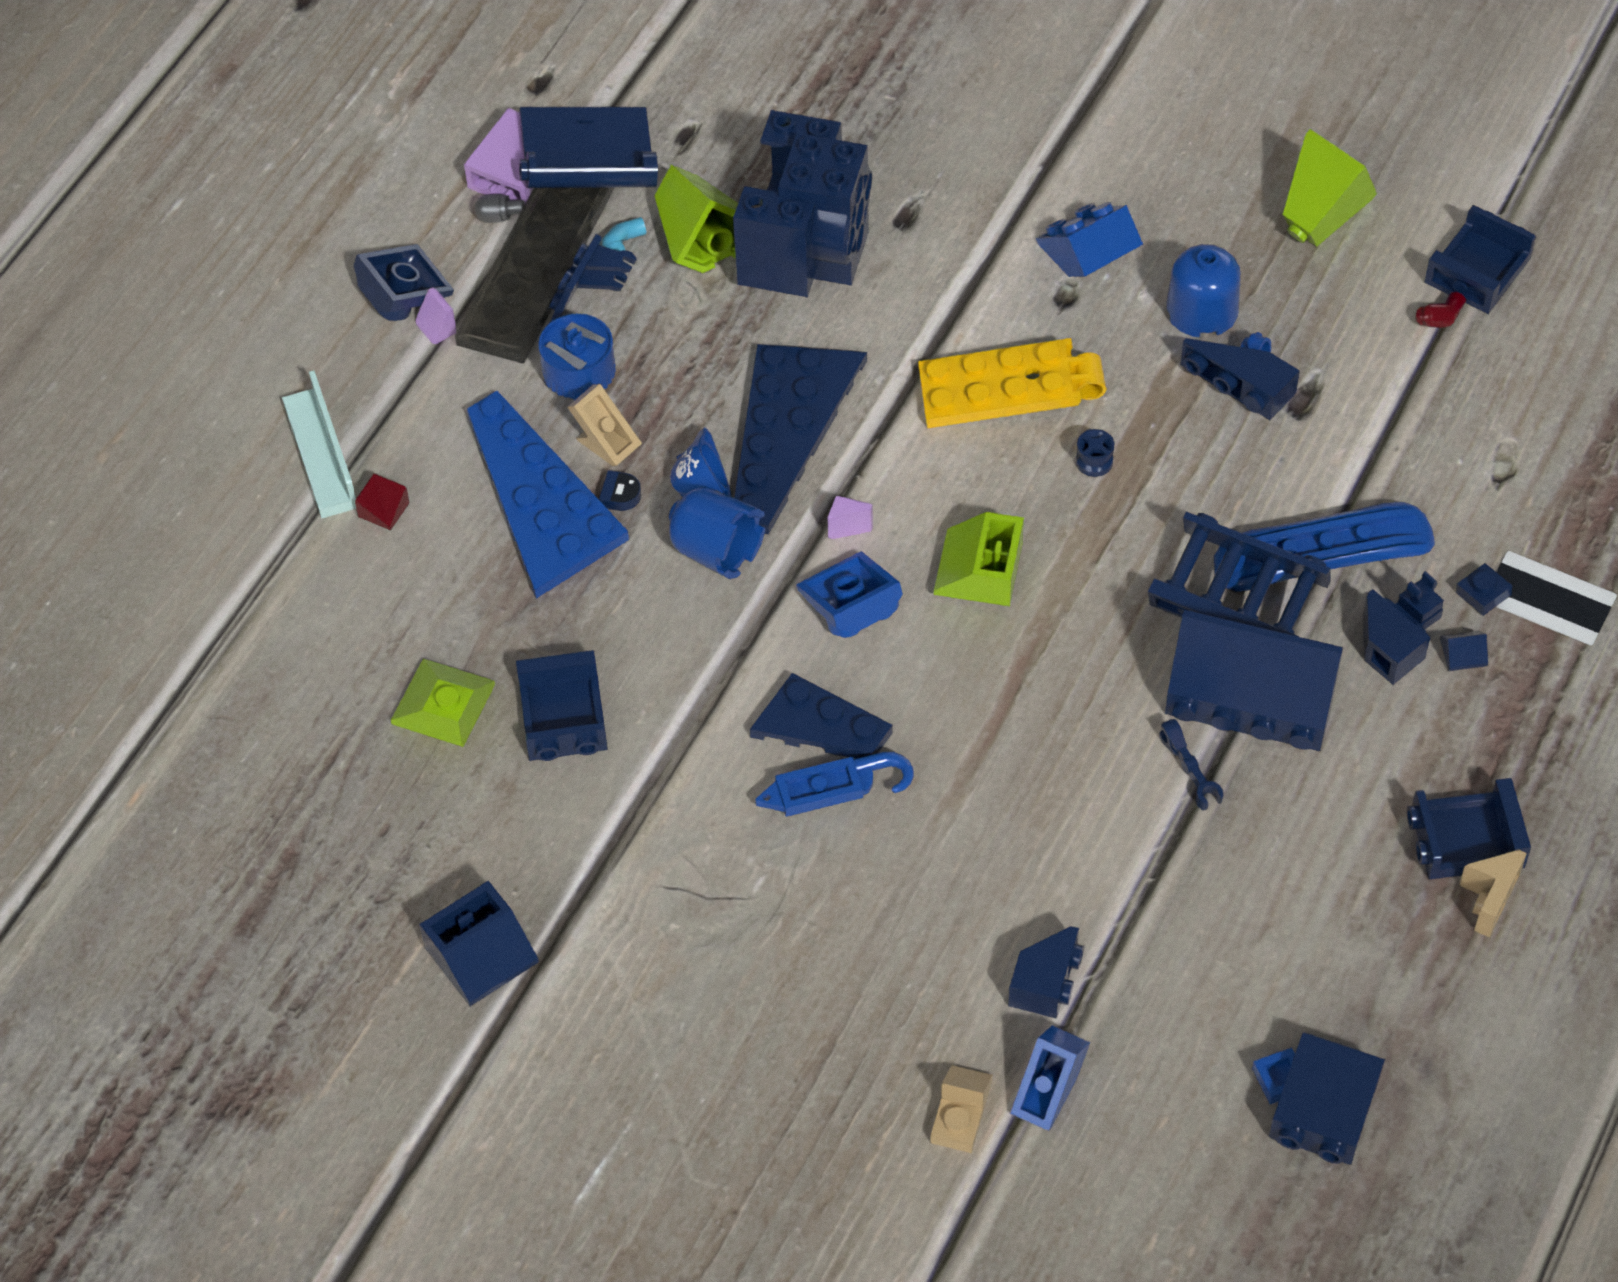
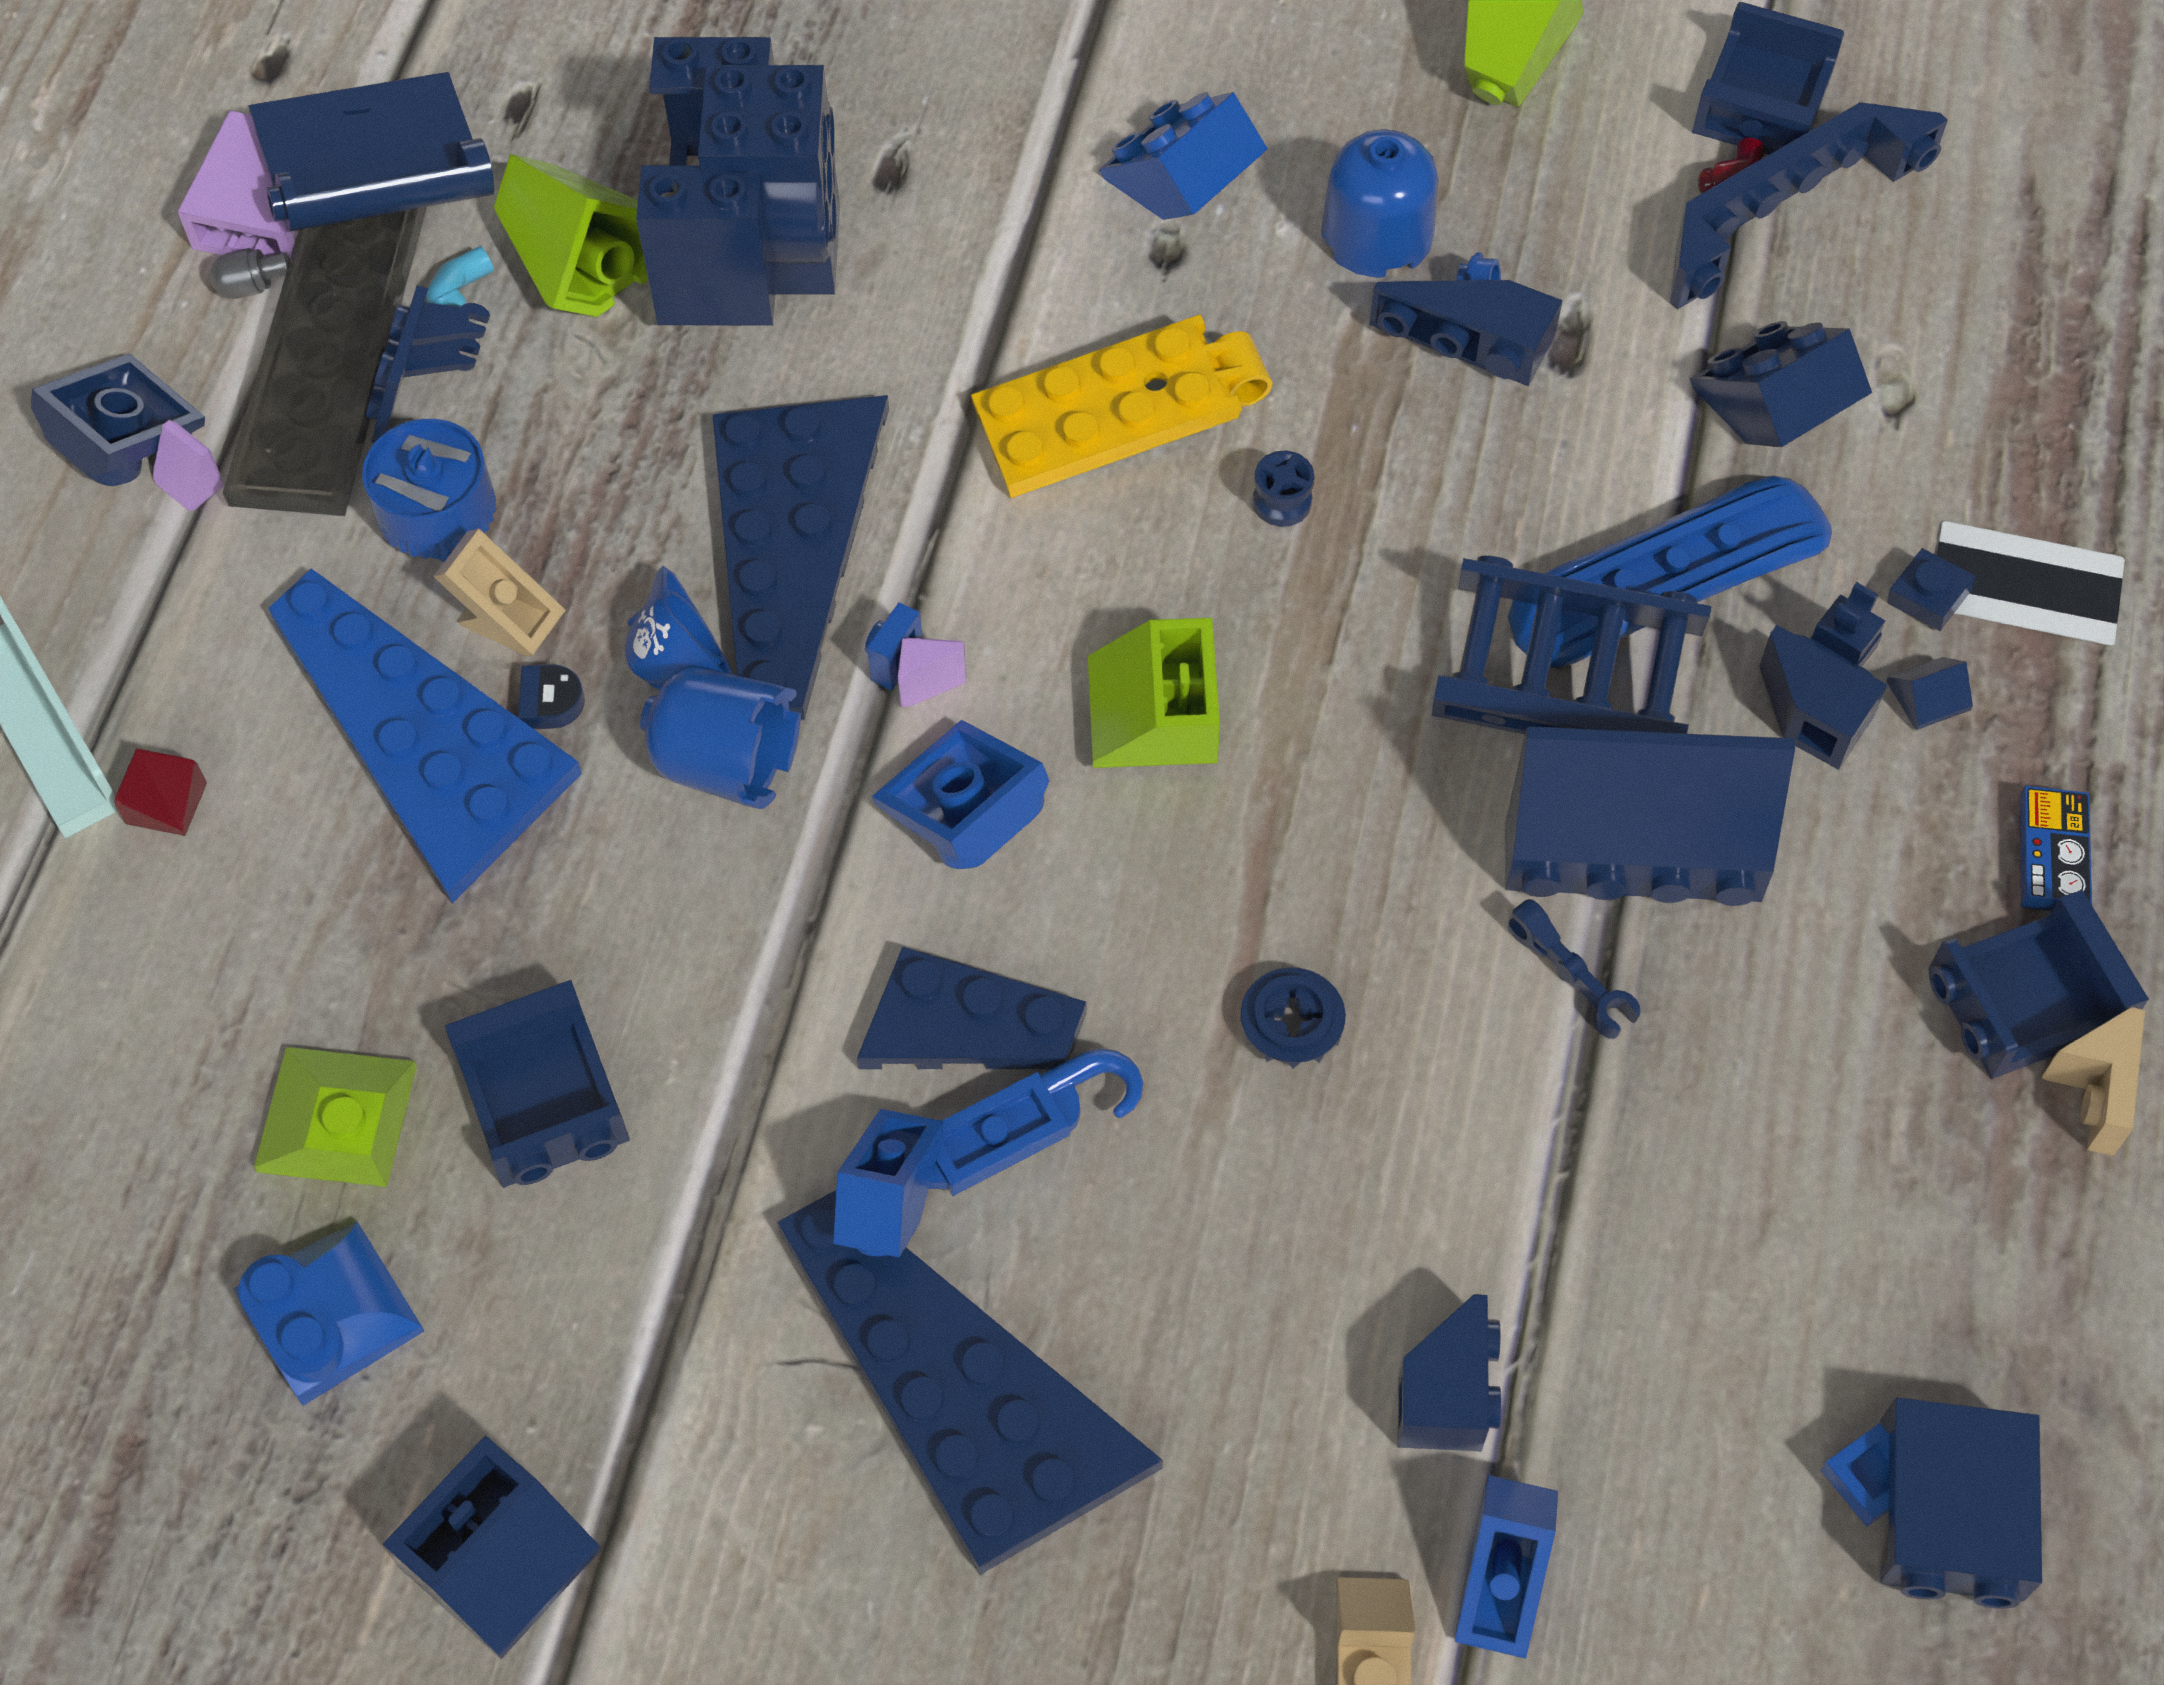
camera: 15 degrees left, 5 degrees up
none -> blue slope [233,1221,424,1406]
none -> dark blue wing [777,1190,1163,1575]
none -> blue slope [833,1109,944,1257]
none -> blue plate [865,602,923,691]
none -> dark blue gear [1240,967,1346,1069]
none -> dark blue slope [1670,102,1948,310]
none -> dark blue slope [1689,321,1872,447]
none -> tile [2019,786,2092,911]

